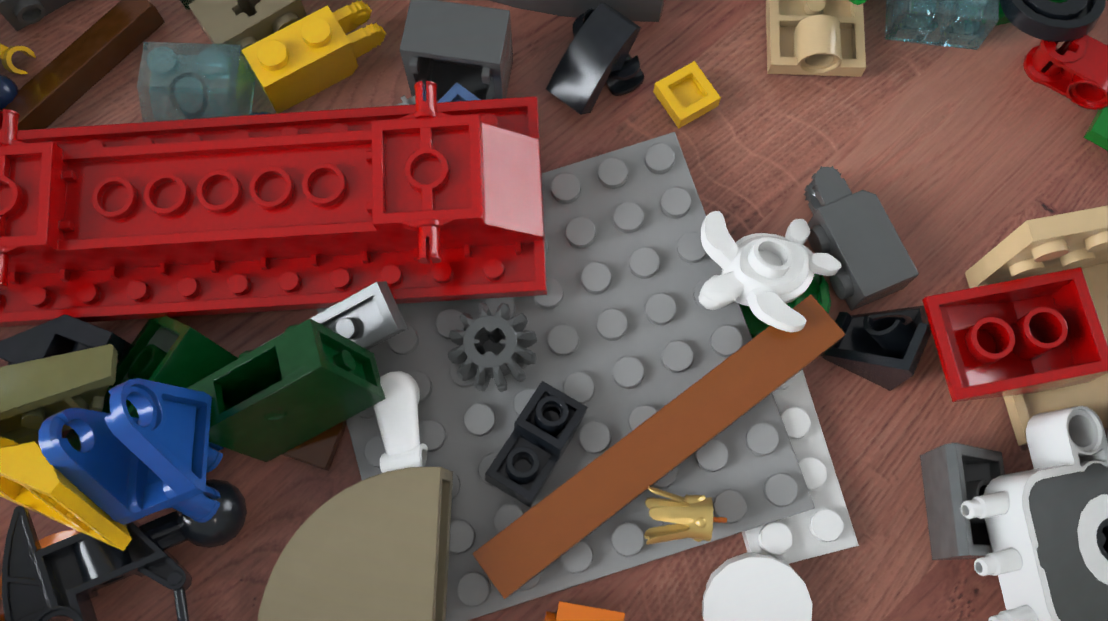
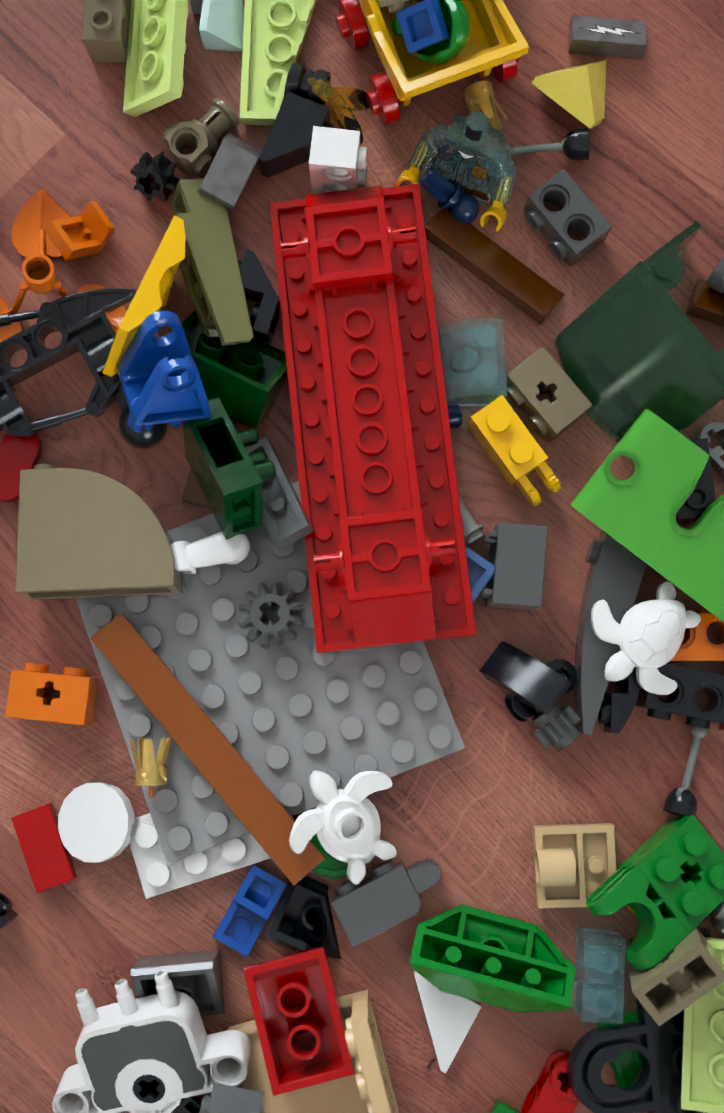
camera: 90 degrees right, 10 degrees up
black slope [485,381,588,508] -> none
yellow plate [653,61,721,129] -> none
none -> blue slope [213,865,287,957]
none -> green wedge [409,904,576,1013]
none -> white tile [414,970,482,1073]
none -> dark grey gear [532,703,581,751]

